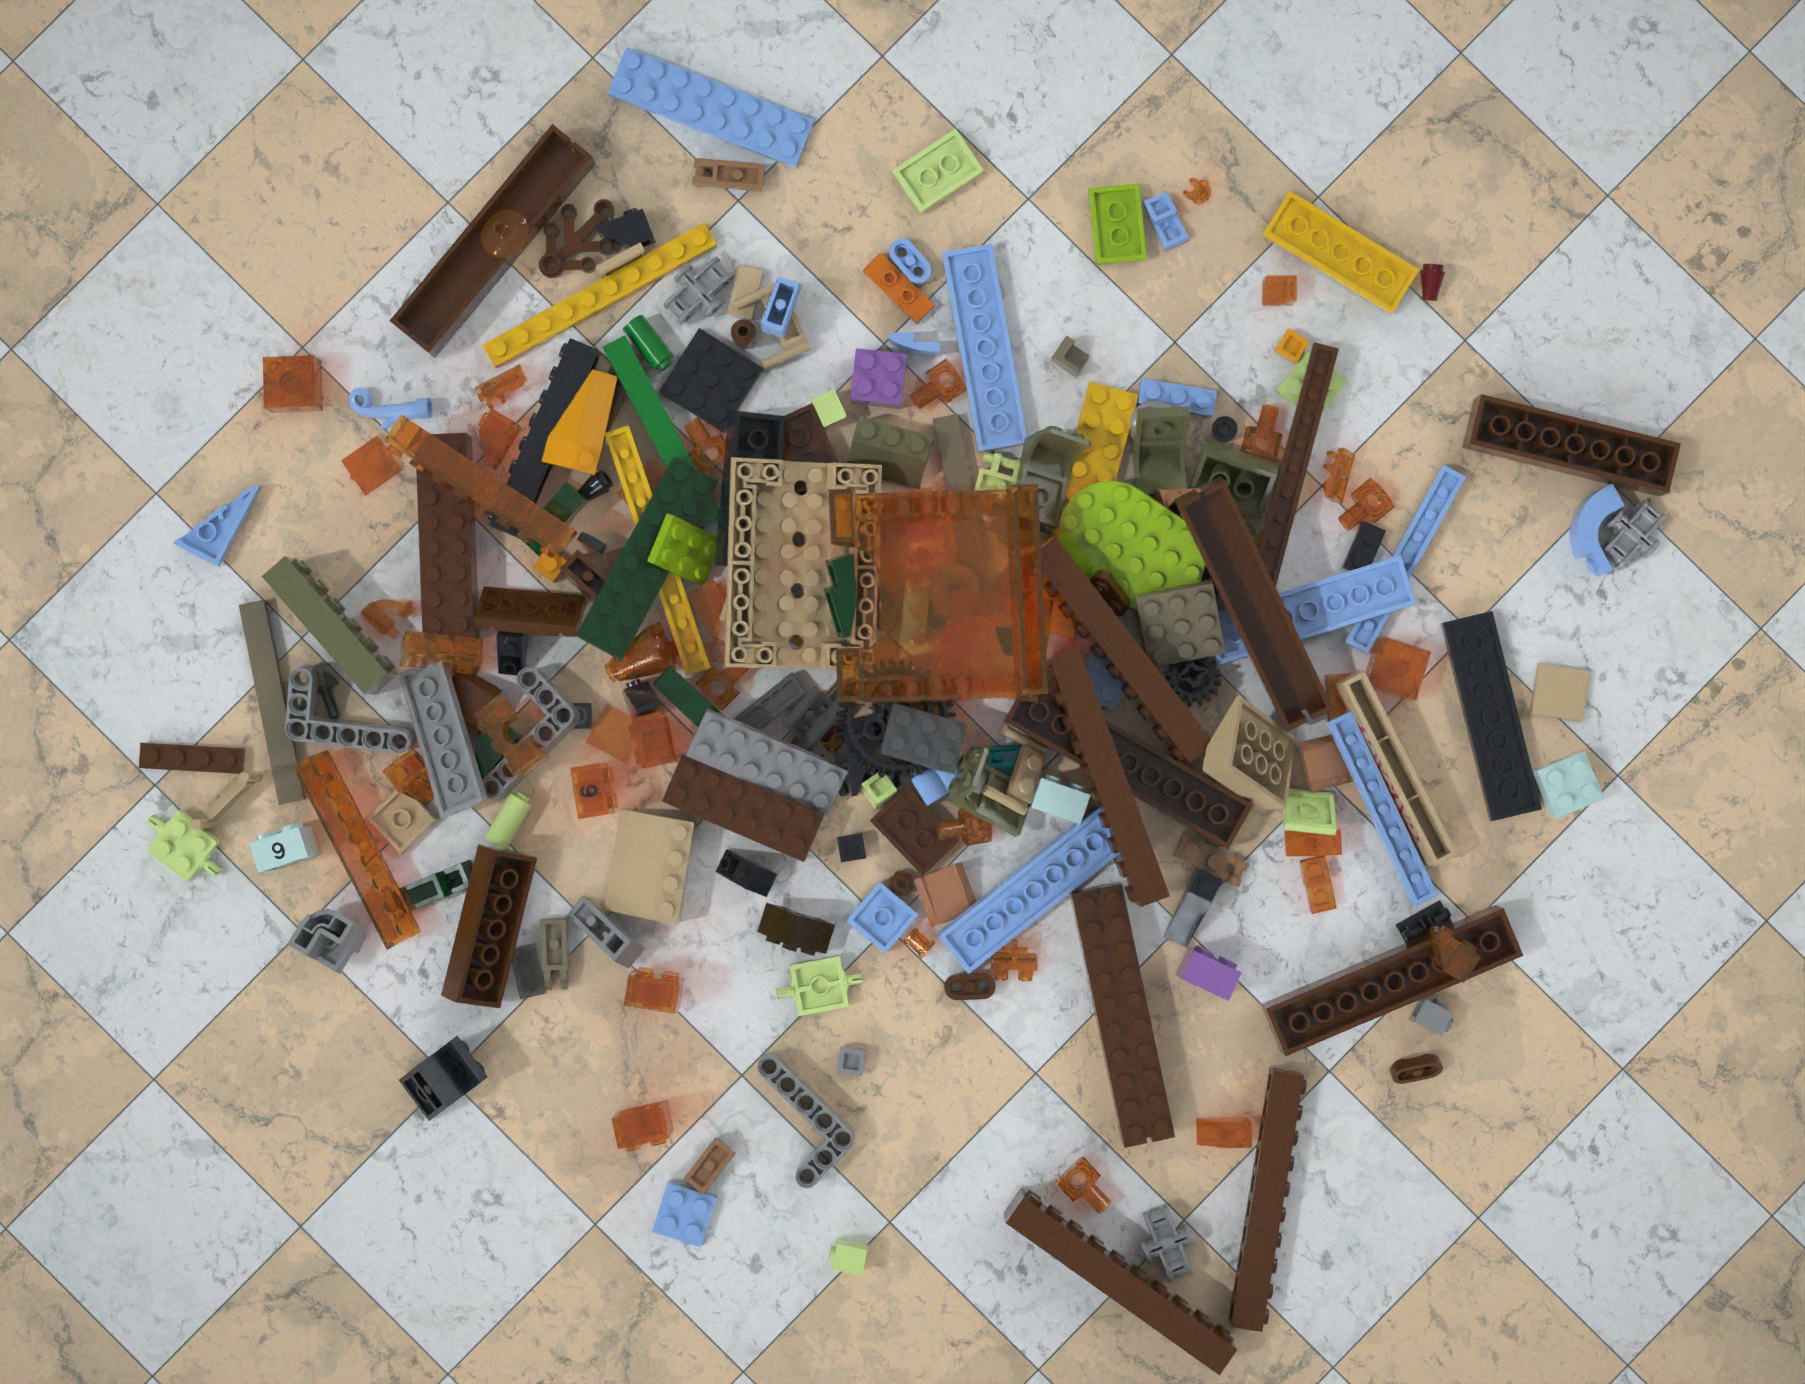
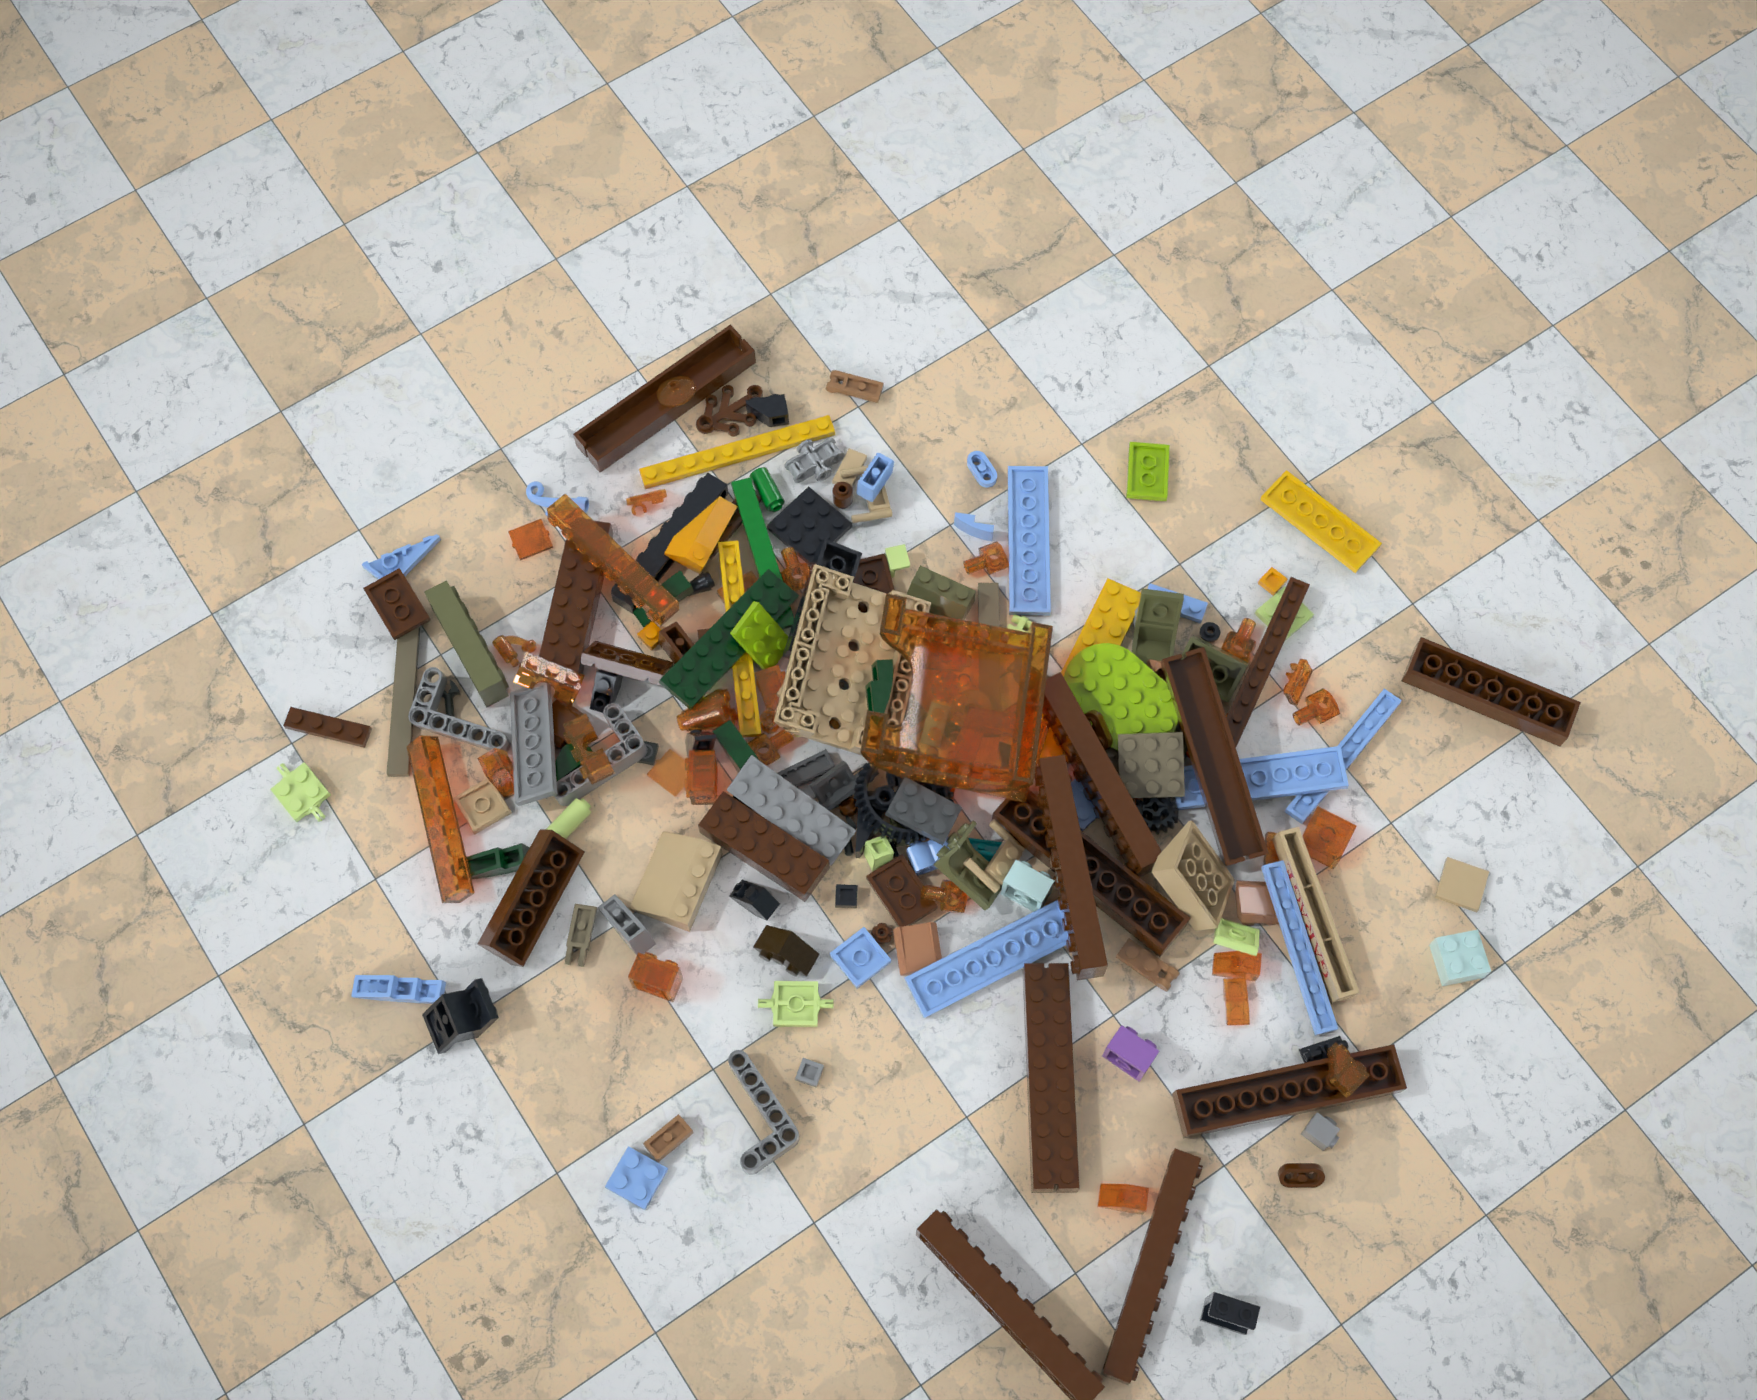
camera: 15 degrees right, 20 degrees down
tan plate [190,772,263,830] -> none
light aqua brick [249,823,321,873] -> none
clear orange brick [262,355,323,413] -> none
light grey brick [288,908,365,974] -> none
clear orange slope [478,408,522,471] -> none
clear smoke plate [512,943,547,999] -> none
clear orange brick [570,763,618,819] -> none
pearl dark grey tile [577,532,607,554] -> none
tan tile [596,242,646,278] -> none
light blue plate [608,47,815,169] -> none
clear orange brick [611,1100,674,1152] -> none
yellowish green brick [828,1239,868,1276] -> none
medium lavender brick [850,348,907,409] -> none
orange plate [863,252,935,324] -> none
yellowish green plate [893,129,984,214] -> none
clear orange bush [902,925,936,960] -> none
reddish brown plate [944,973,996,1000] -> none
clear orange hips [990,939,1038,981] -> none
olive bracket [1010,426,1092,529] -> none
dark tan panel [1051,335,1089,378] -> none
clear orange piece [1056,1156,1111,1214] -> none
light grey axle [1140,1204,1196,1283] -> none
light blue slope [1143,191,1188,252] -> none
slope [1163,867,1223,947] -> none
clear orange plate [1183,178,1211,205] -> none
clear orange panel [1262,275,1297,306] -> none
black plate [1341,521,1386,571] -> none
dark red cone [1420,264,1446,301] -> none
black plate [1441,611,1542,821] -> none
light blue arch [1569,483,1624,577] -> none
light grey axle [1601,498,1667,570] -> none
none -> light blue slope [351,975,446,1004]
none -> reddish brown plate [363,568,431,640]
none -> black panel [1200,1292,1260,1335]

